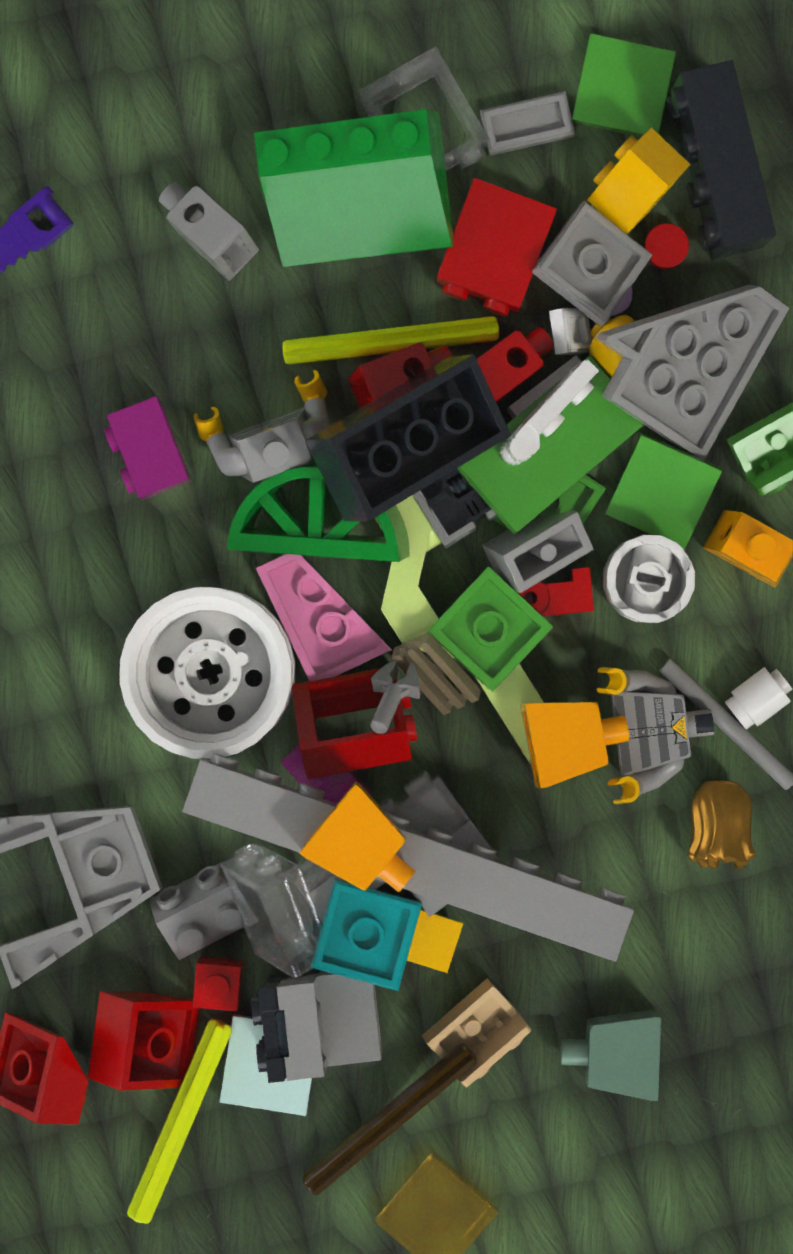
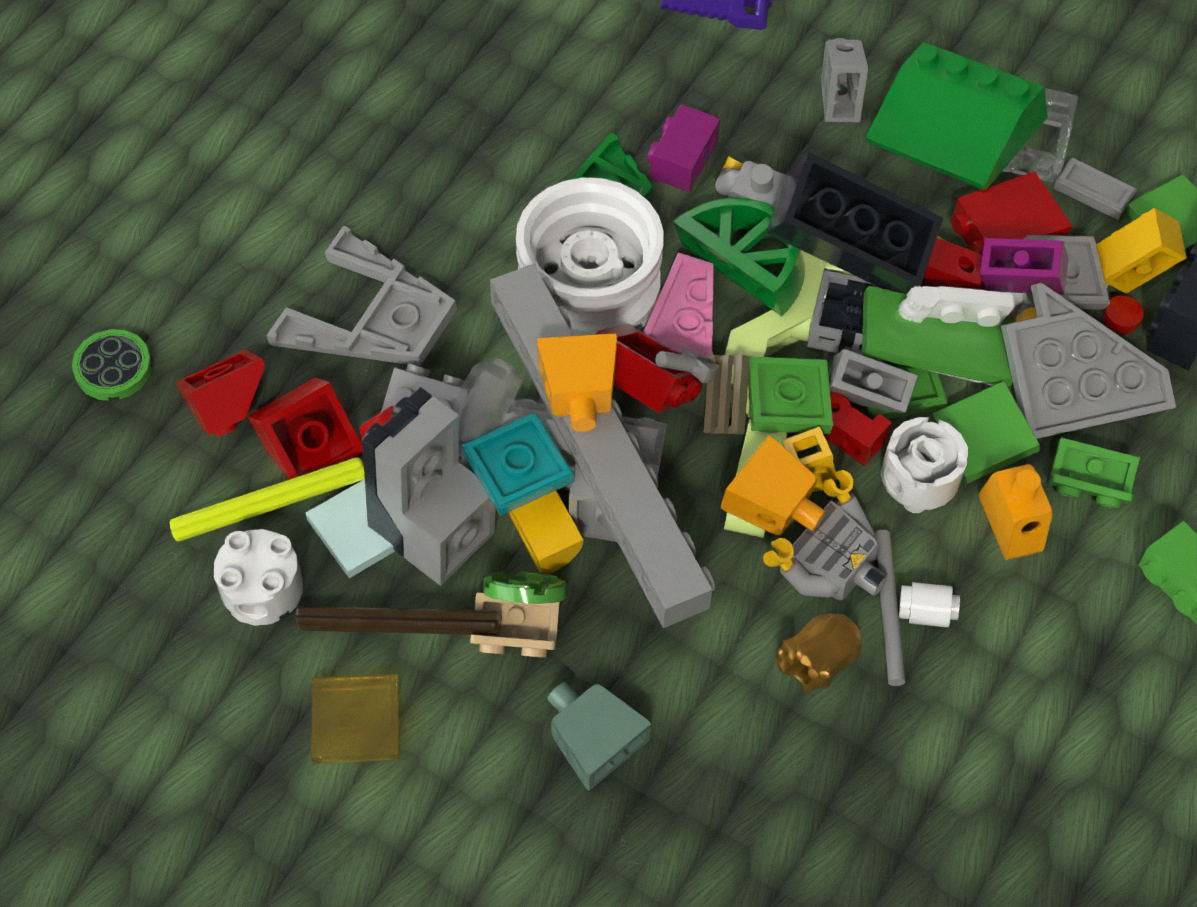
camera: 40 degrees right, 30 degrees down
none -> white brick [214,529,303,626]
none -> bright green tile [483,571,567,604]
none -> green wing [572,132,653,200]
none -> yellow brick [782,426,837,492]
none -> magenta brick [980,238,1069,295]

